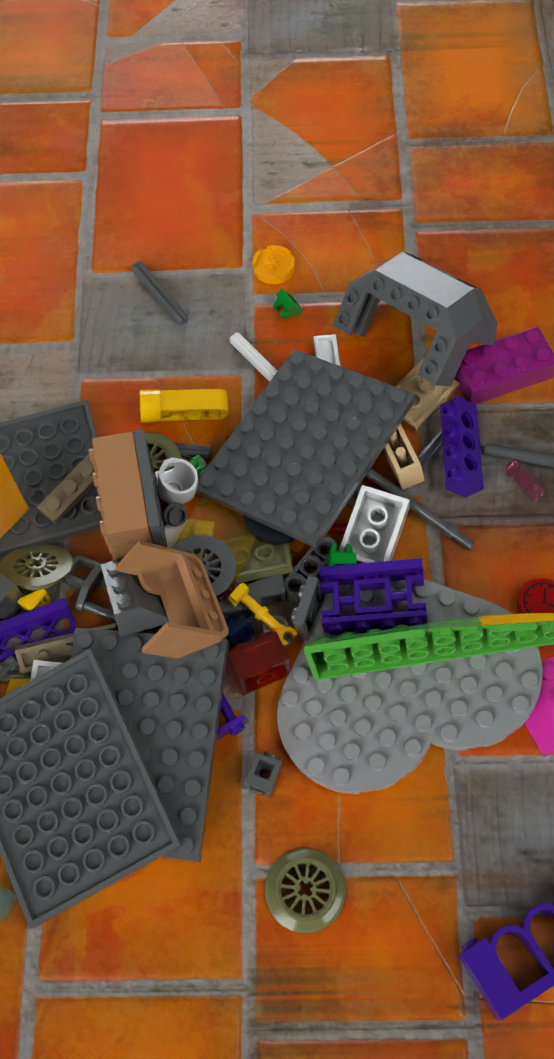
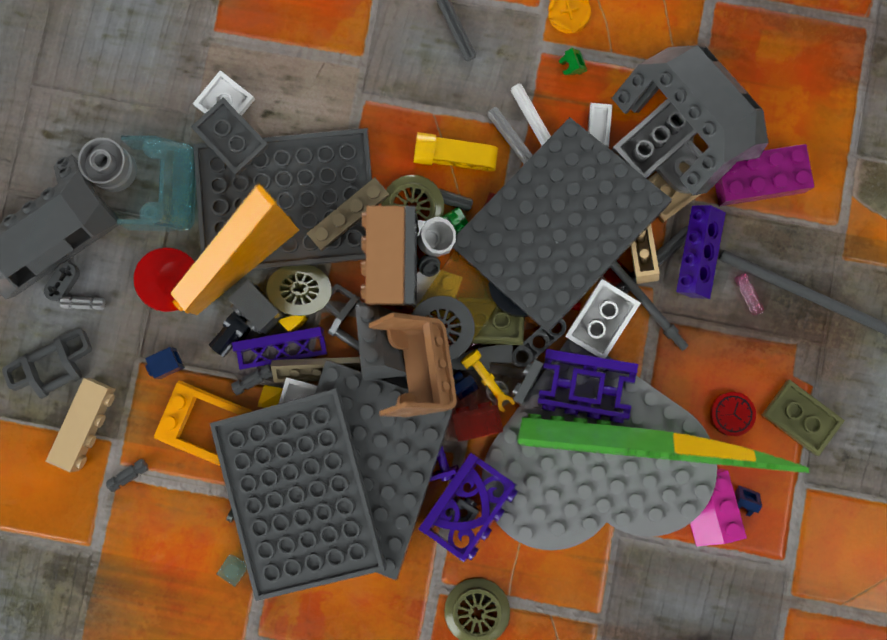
camera: 15 degrees right, 20 degrees up
green tile [326,543,357,566] -> none
none -> dark purple fence [419,453,518,562]
none -> light grey axle [487,107,533,164]
none -> light grey brick [611,99,703,194]

